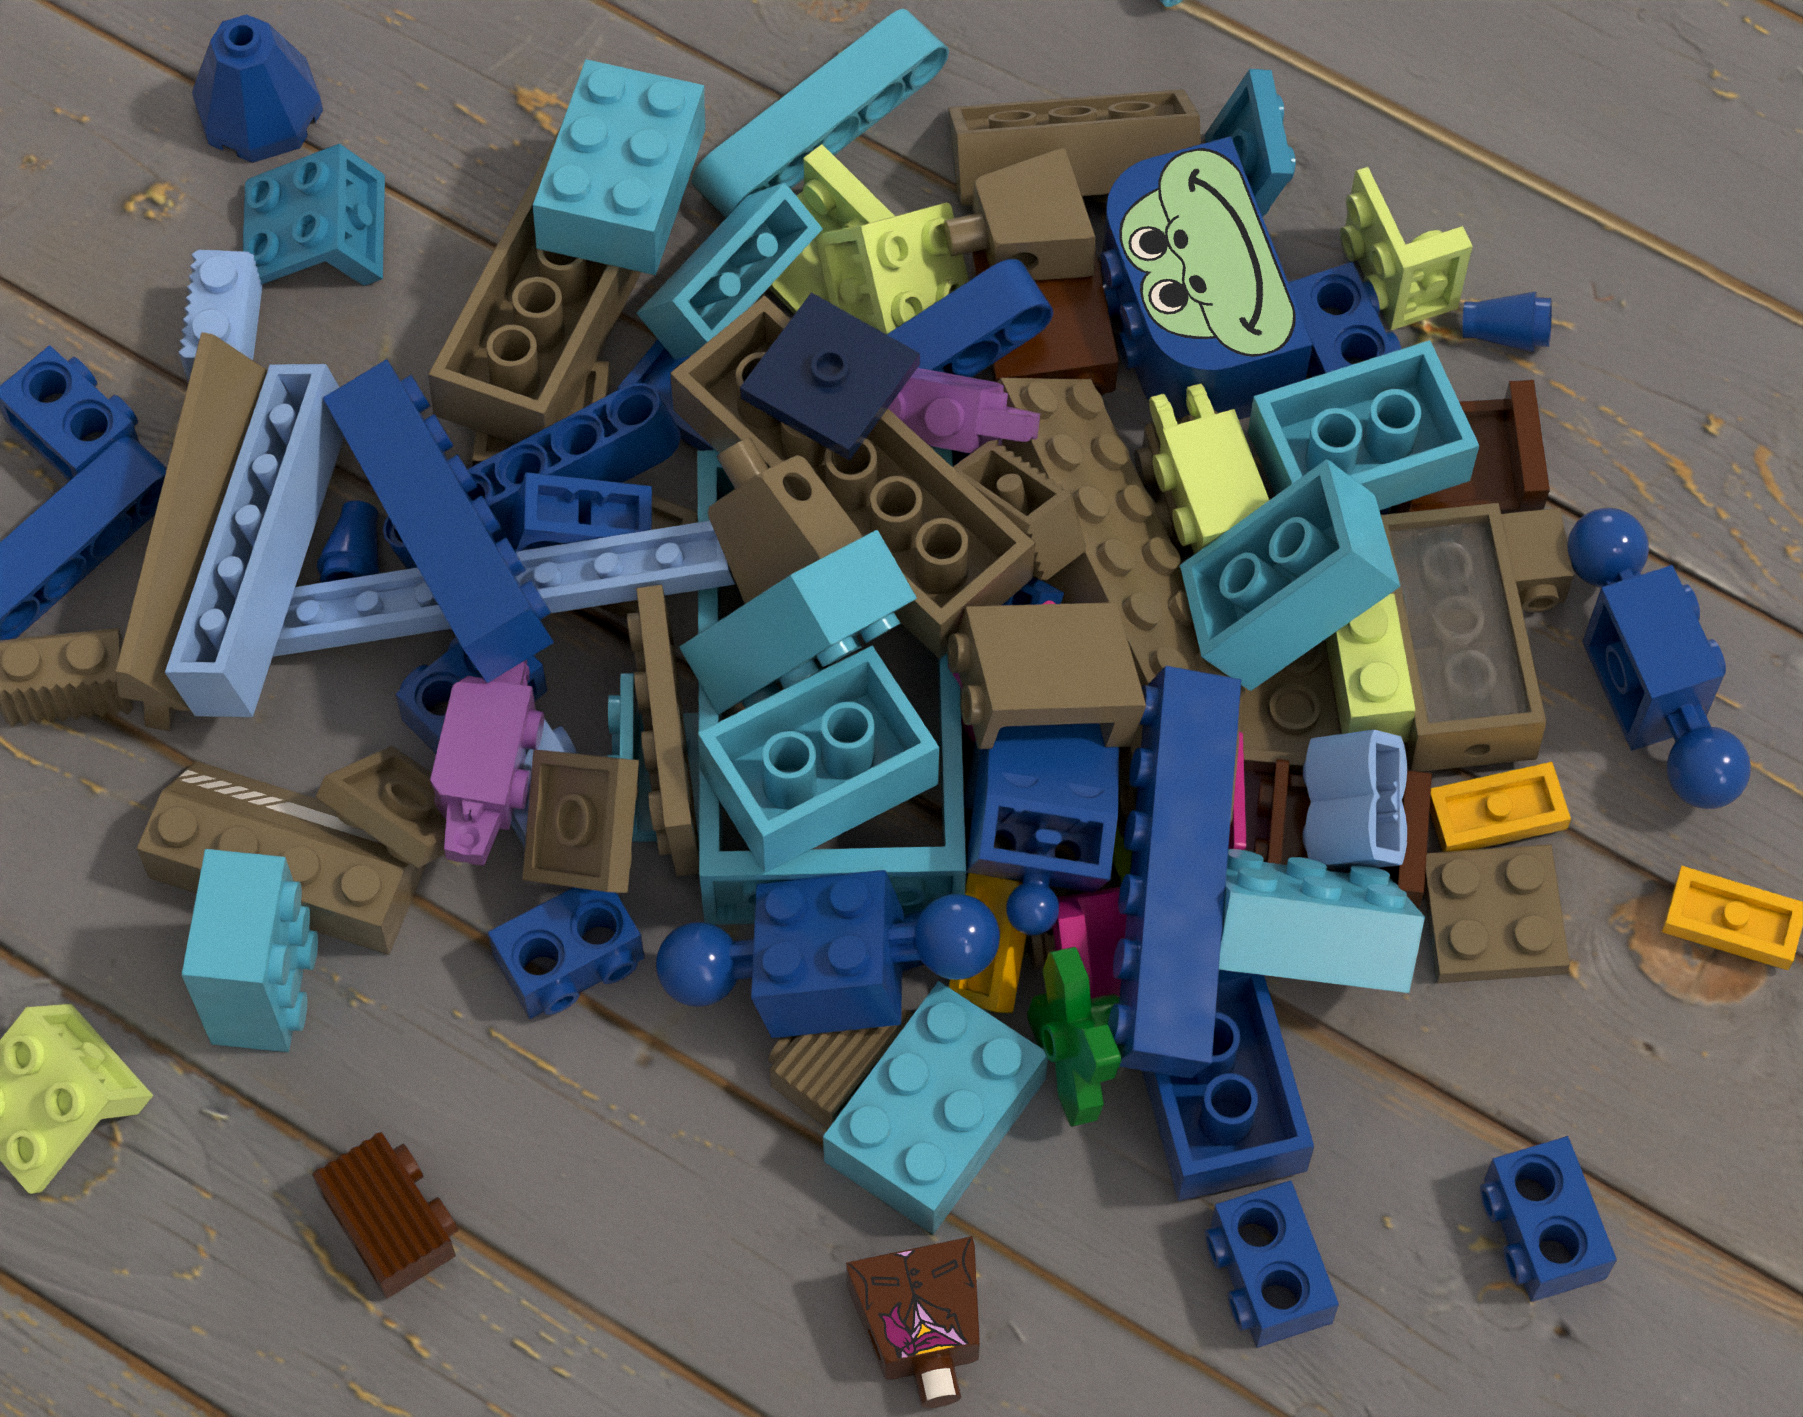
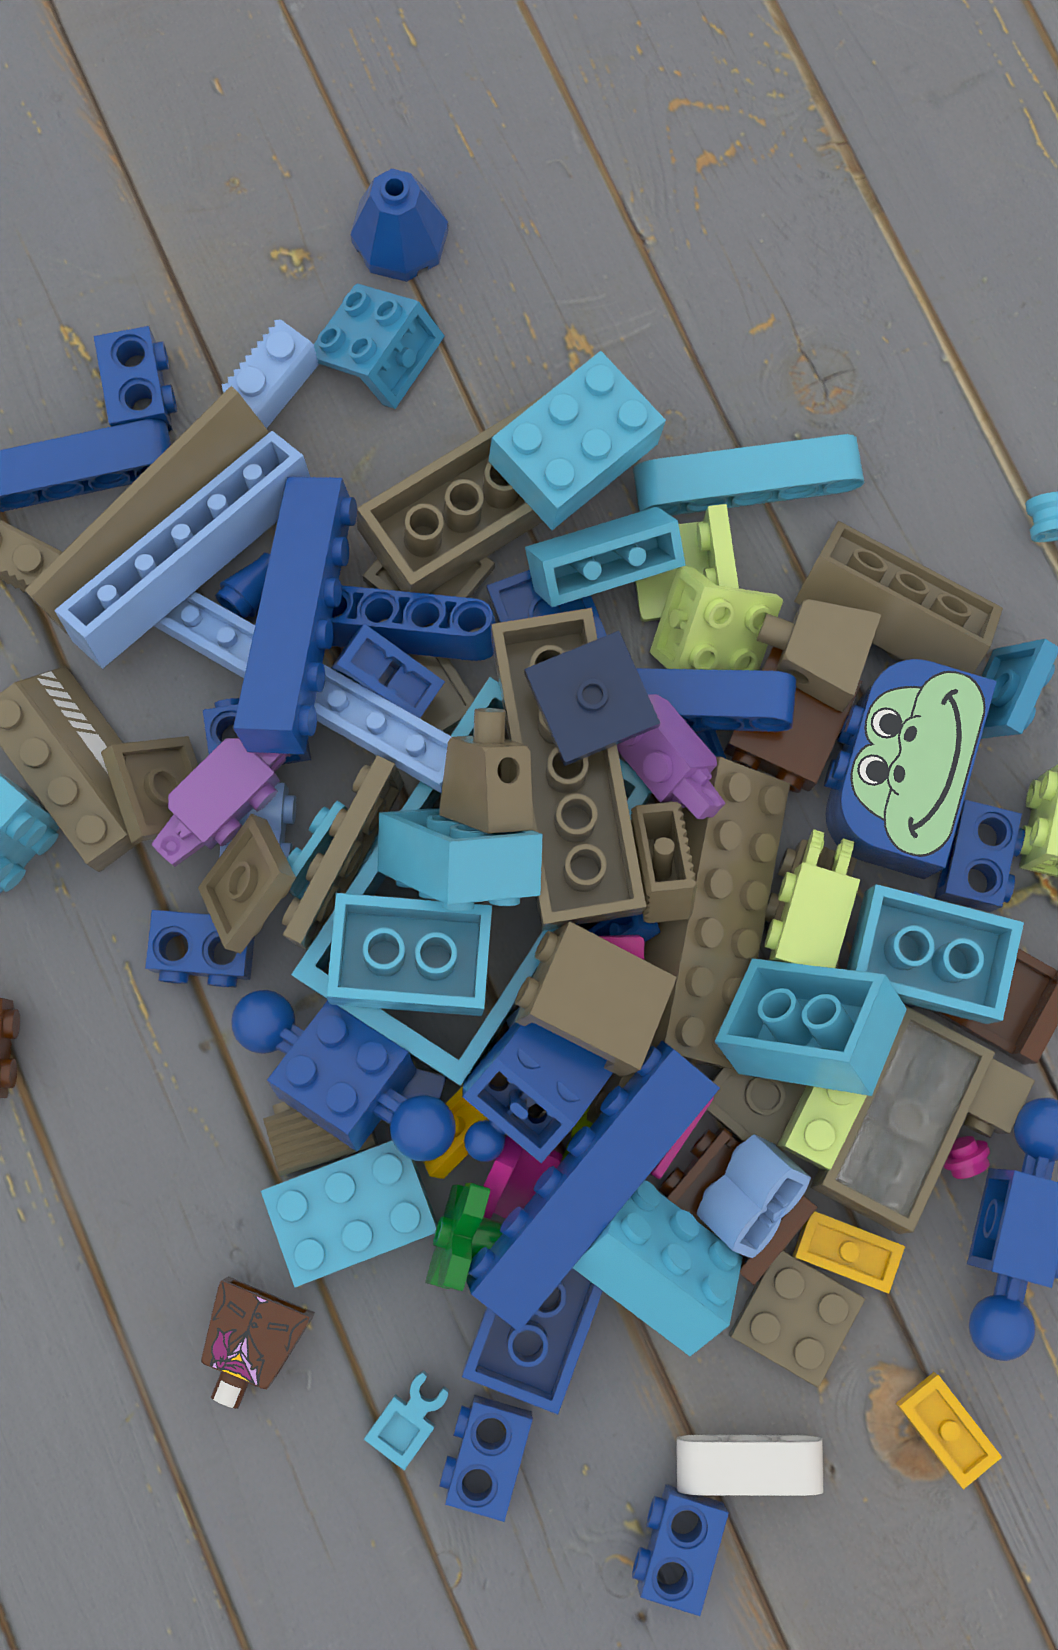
camera: 30 degrees right, 15 degrees up
none -> medium azure plate [364,1370,449,1470]
none -> white beam [676,1435,823,1496]
none -> dark pink plate [943,1136,990,1179]

